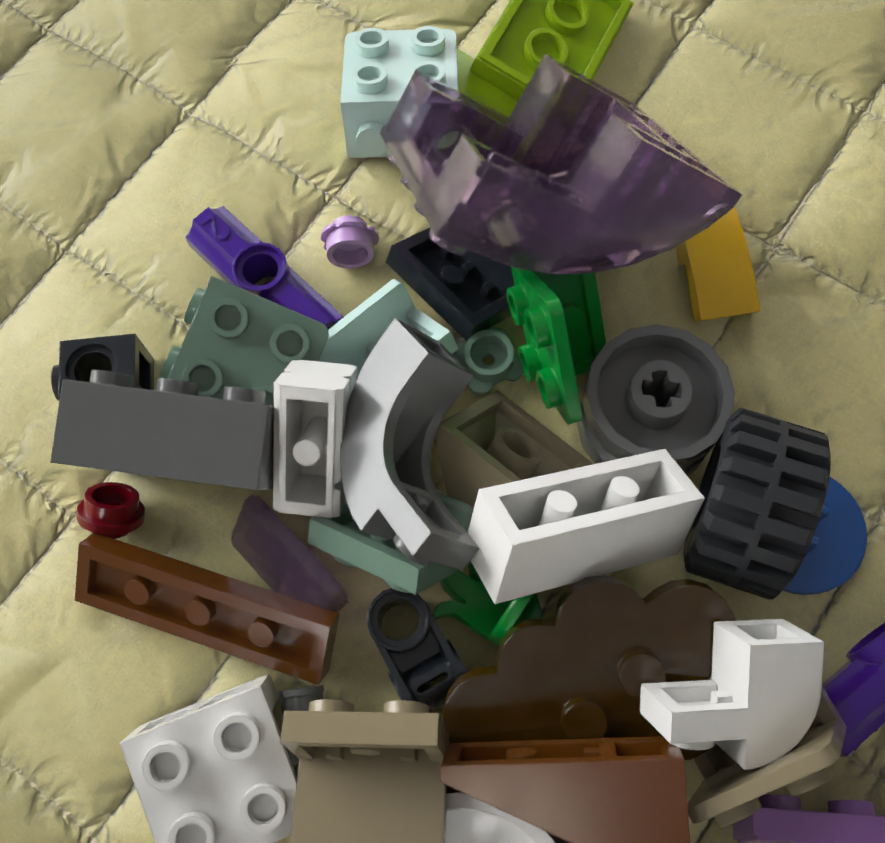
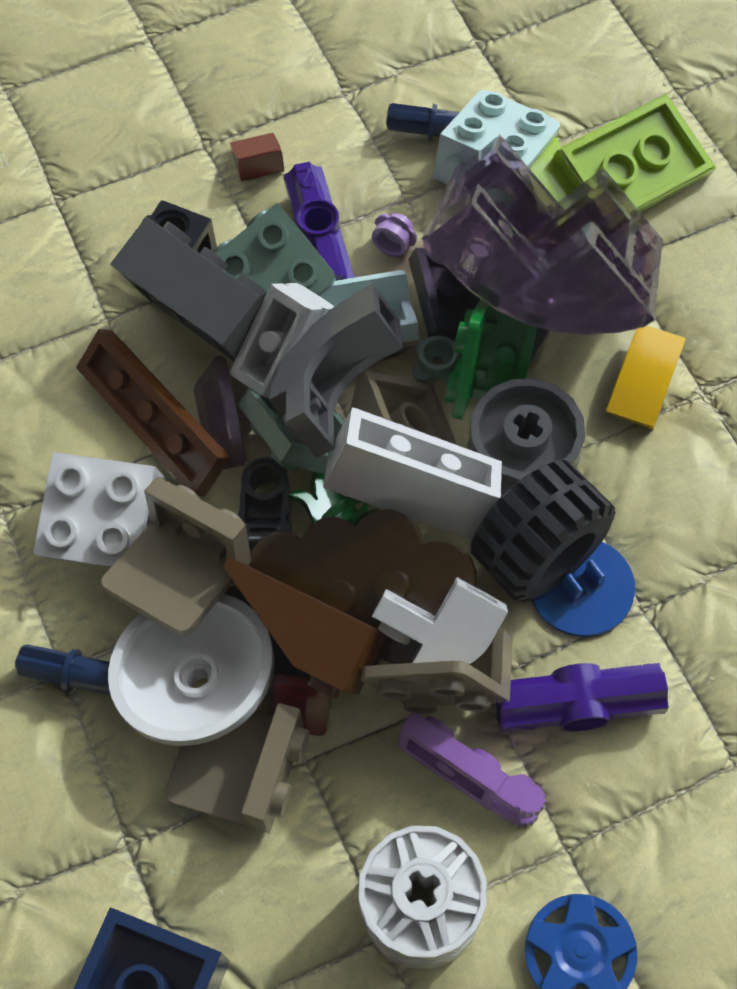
camera: 30 degrees right, 5 degrees down
dark red plate [77,482,145,539] -> none
none -> slope [230,132,285,181]
none -> dark blue axle [386,103,460,141]

